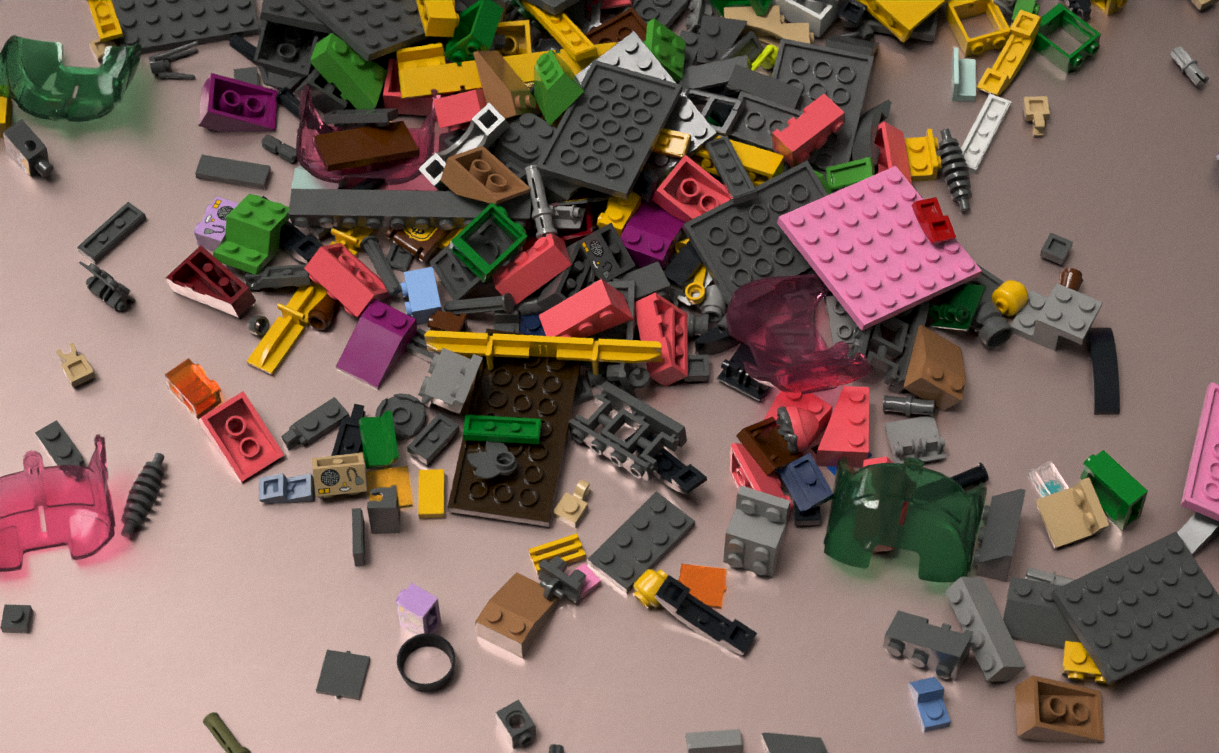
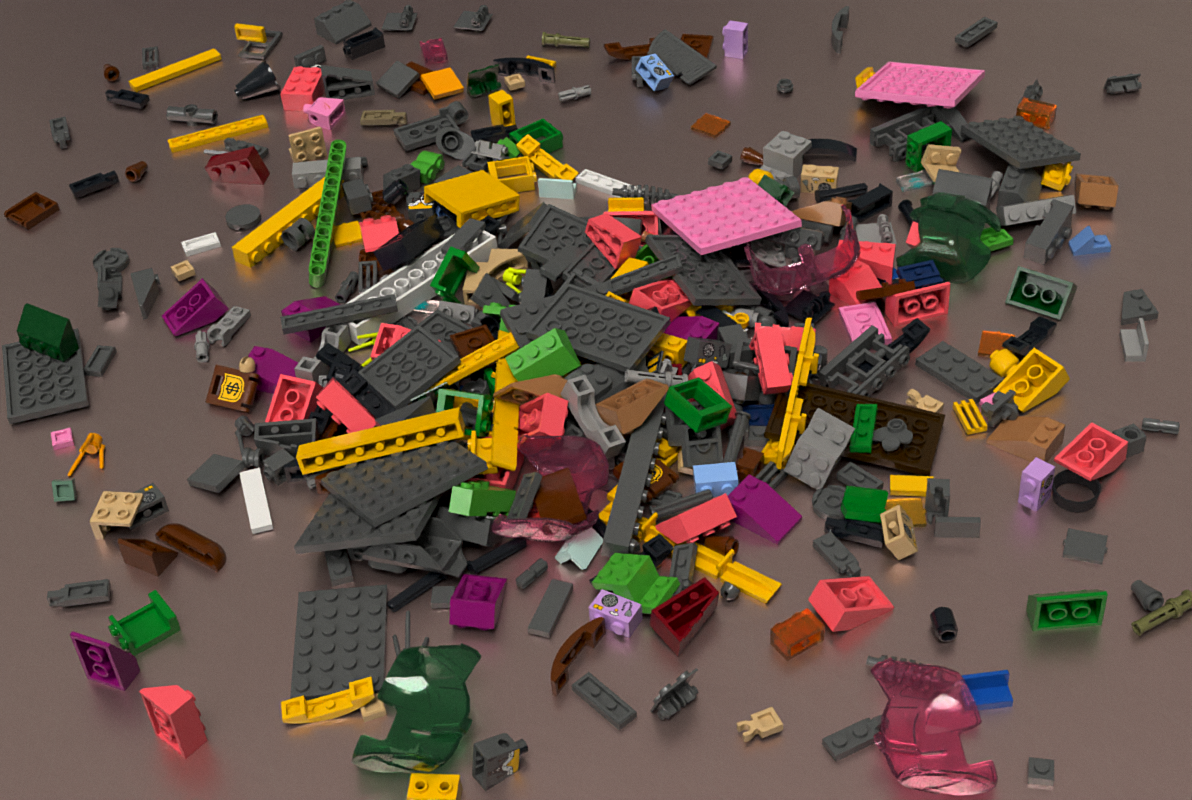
camera: 80 degrees left, 15 degrees down
sand blue slope [259,473,315,503] -> none
light grey bracket [723,485,791,577] -> none
coral hair [776,406,819,454] -> none
bright green tile [826,157,875,192] -> none
red slope [911,197,956,244] -> none
tan plate [1023,96,1050,137] -> none
none -> reddish brown slope [551,617,606,696]
none -> clear orange piece [691,113,731,138]
none -> tan brick [801,164,839,193]
none -> black axle [815,183,868,204]
none -> bright pink tile [839,302,892,345]
none -> black window [848,183,893,223]
none -> dark grey fence [870,106,951,162]
none -> black brick [930,607,958,642]
none -> blue panel [959,670,1013,712]
none -> bright green plate [967,225,1014,255]
none -> yellow slope [993,348,1070,413]
none -> slope [1005,266,1078,320]
none -> green slope [1026,589,1108,631]
none -> coral slope [1054,422,1128,481]
none -> dark grey cone [1131,580,1164,612]

